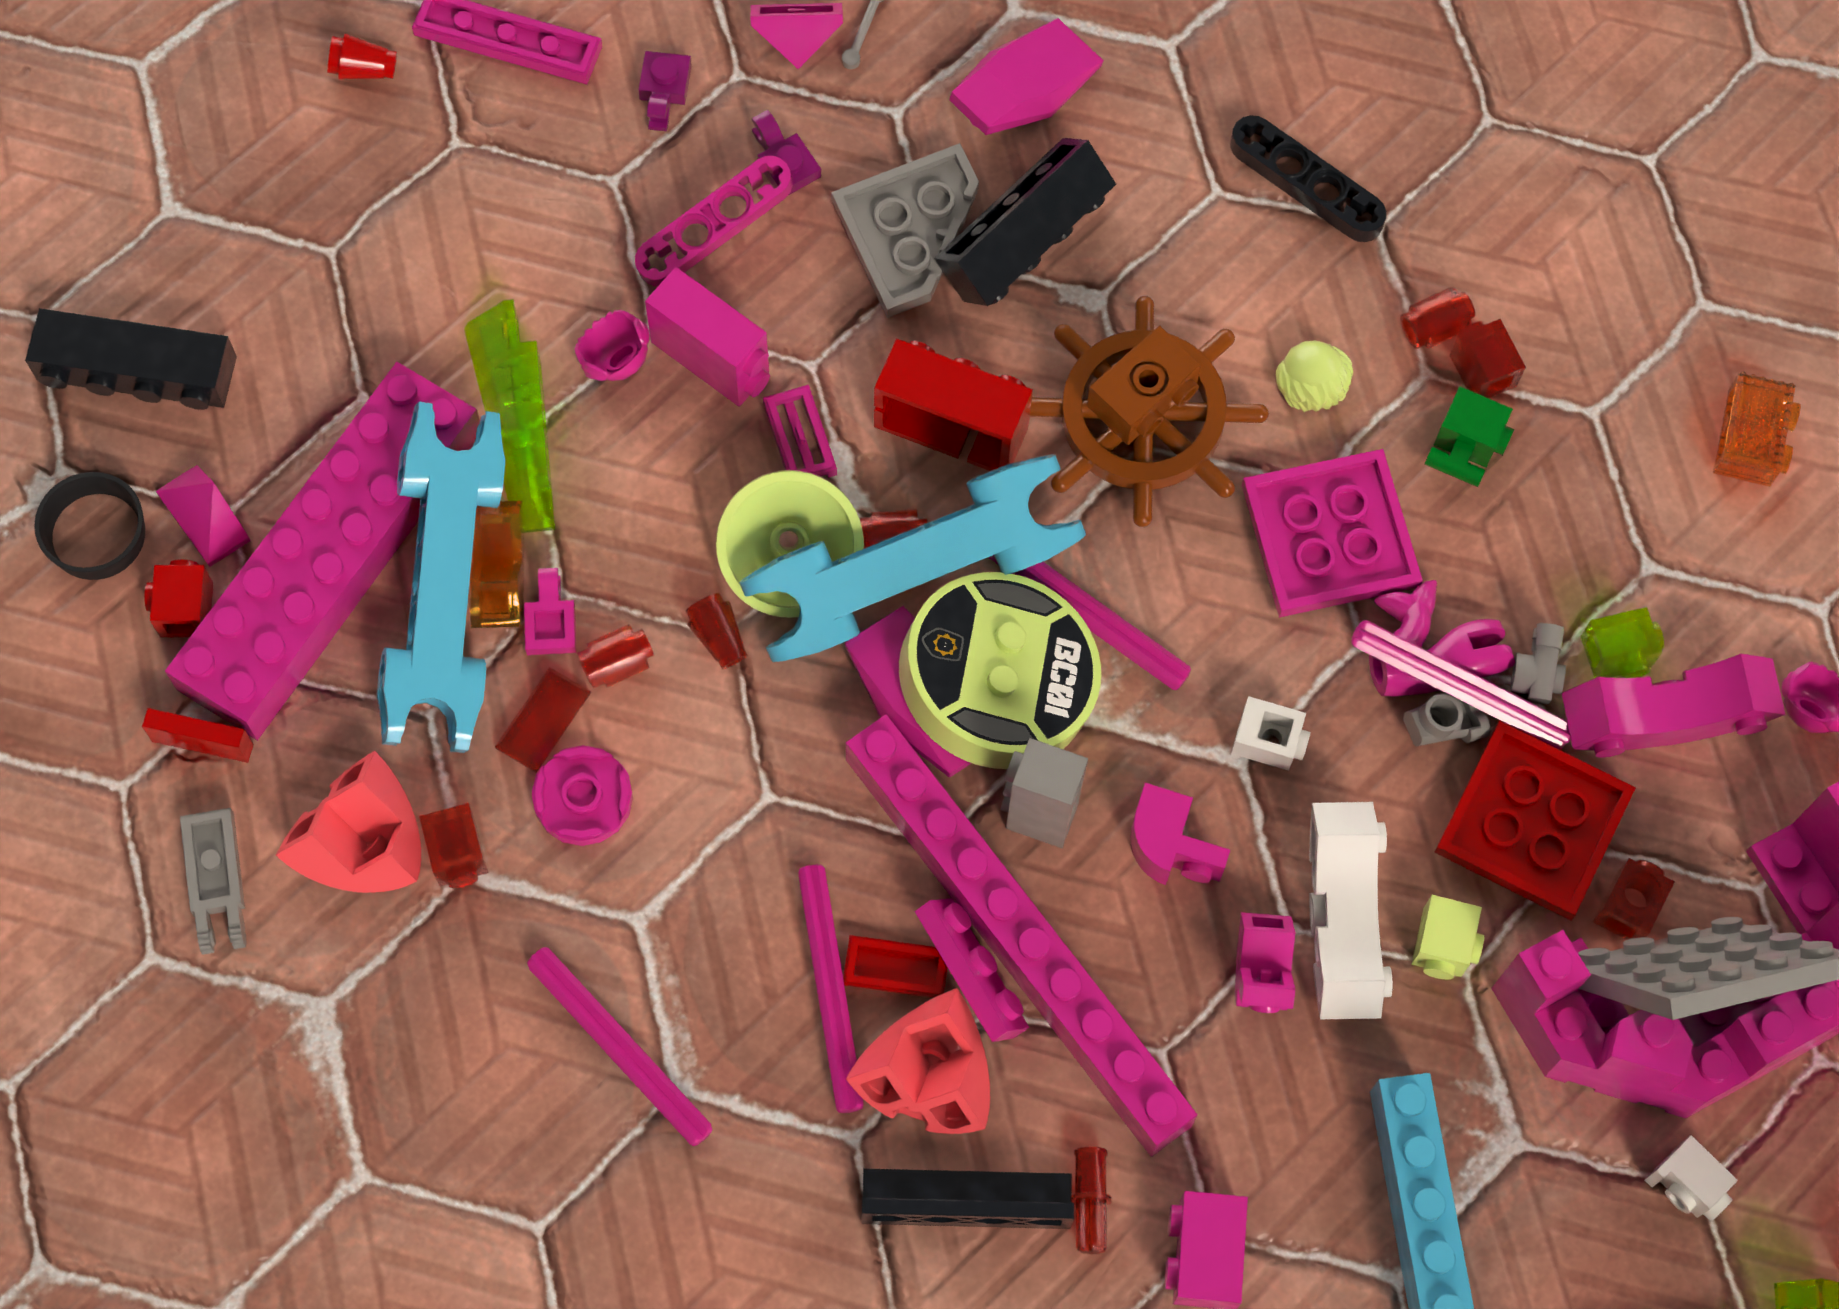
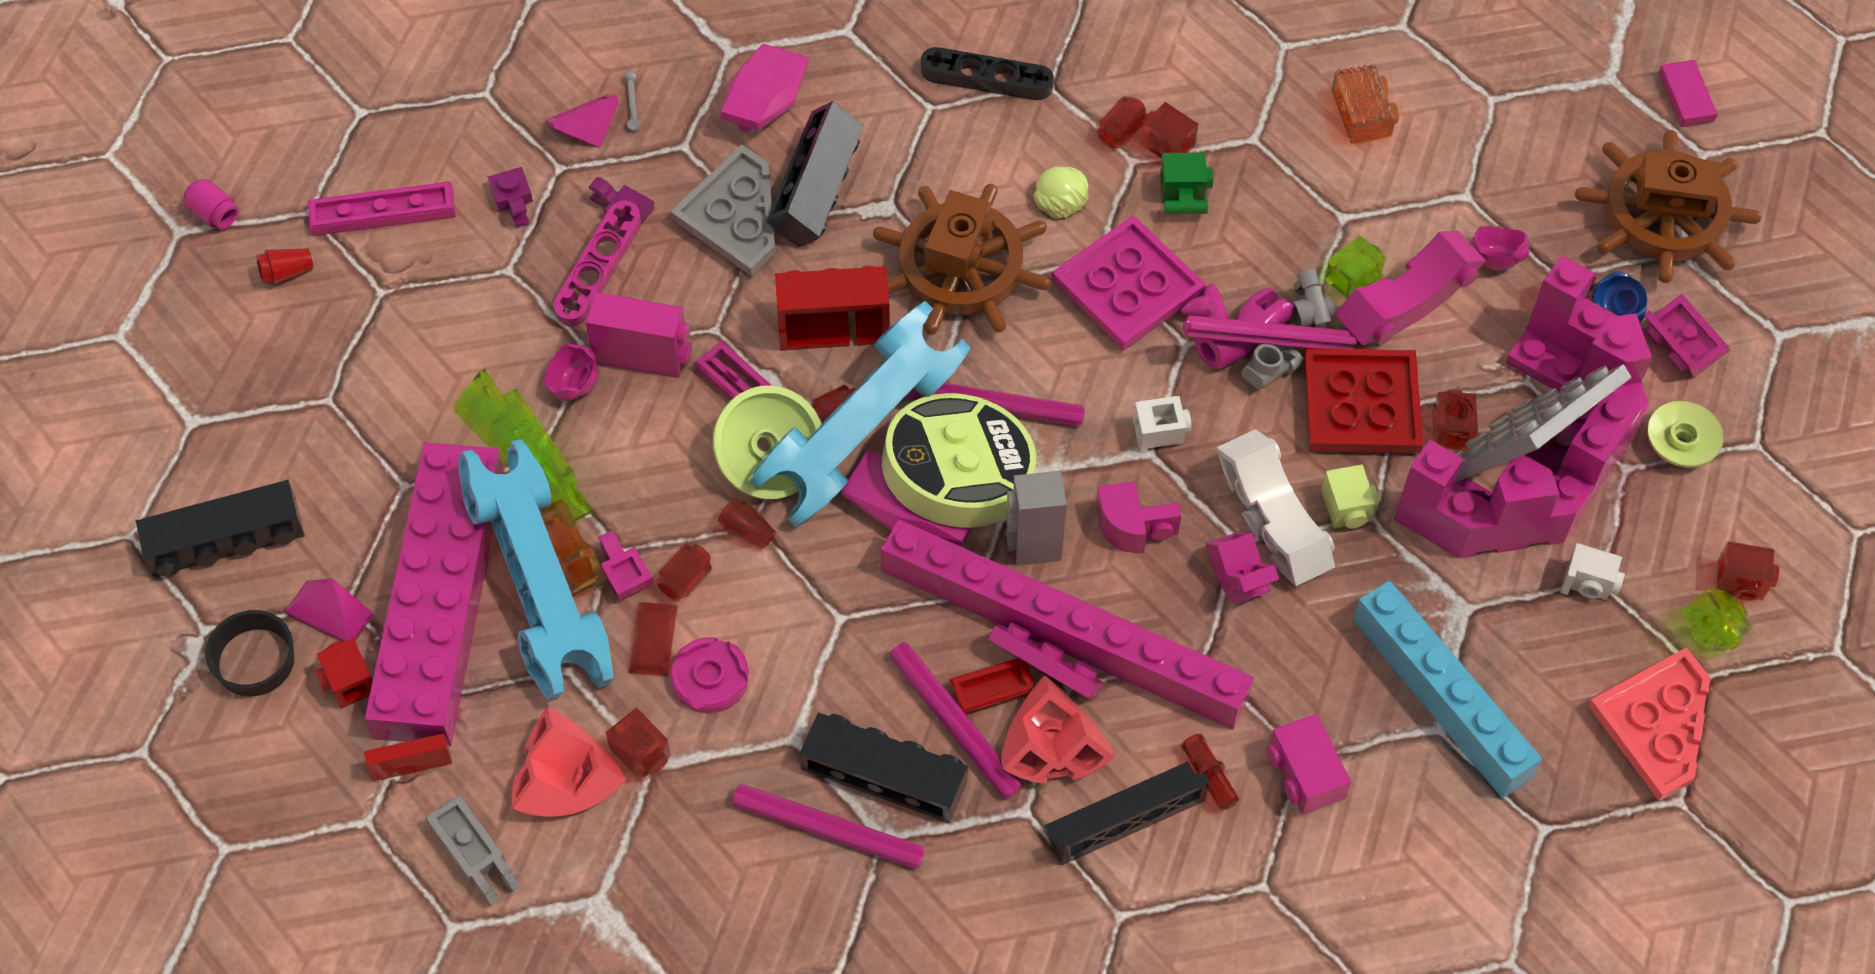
camera: 25 degrees left, 10 degrees down
none -> black brick [800,712,968,823]

